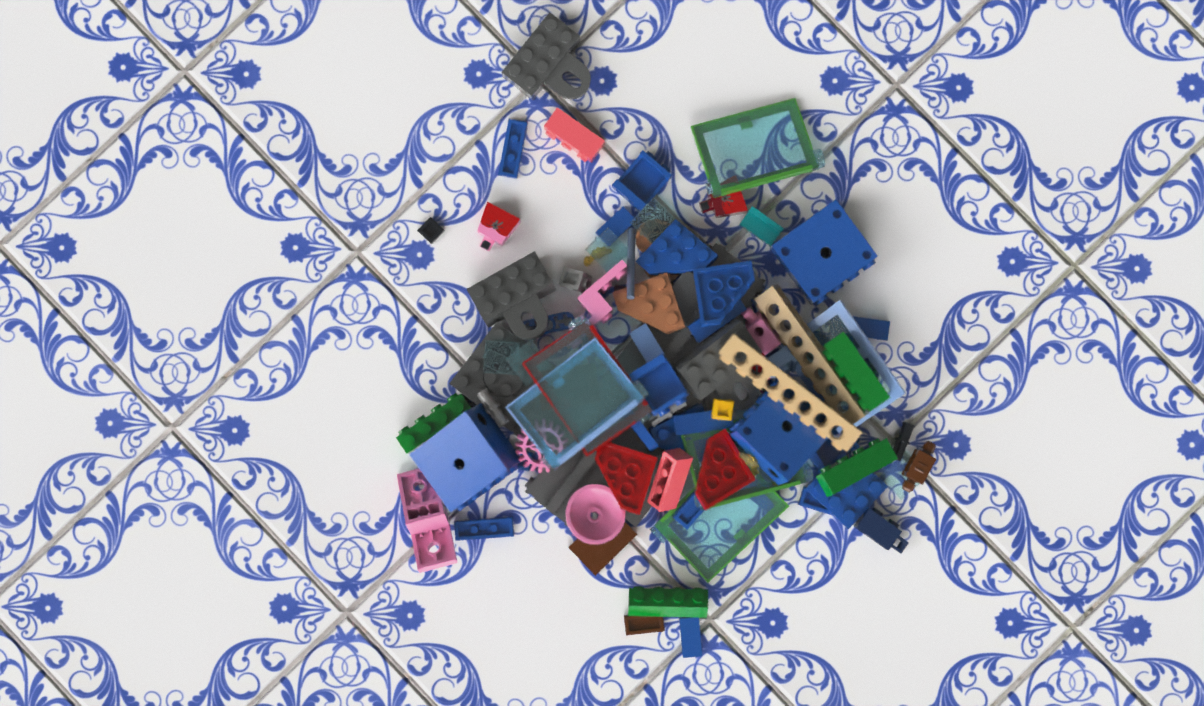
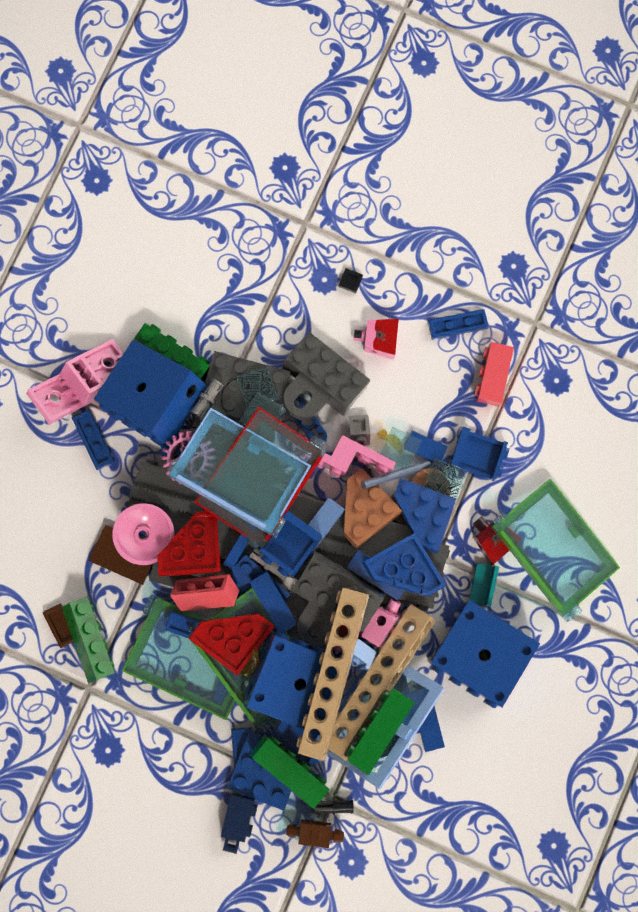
camera: 60 degrees right, 5 degrees down
dark grey brick [501,12,591,101] -> none
blue tile [679,617,702,658] -> none
yellow tile [711,398,734,421] -> none

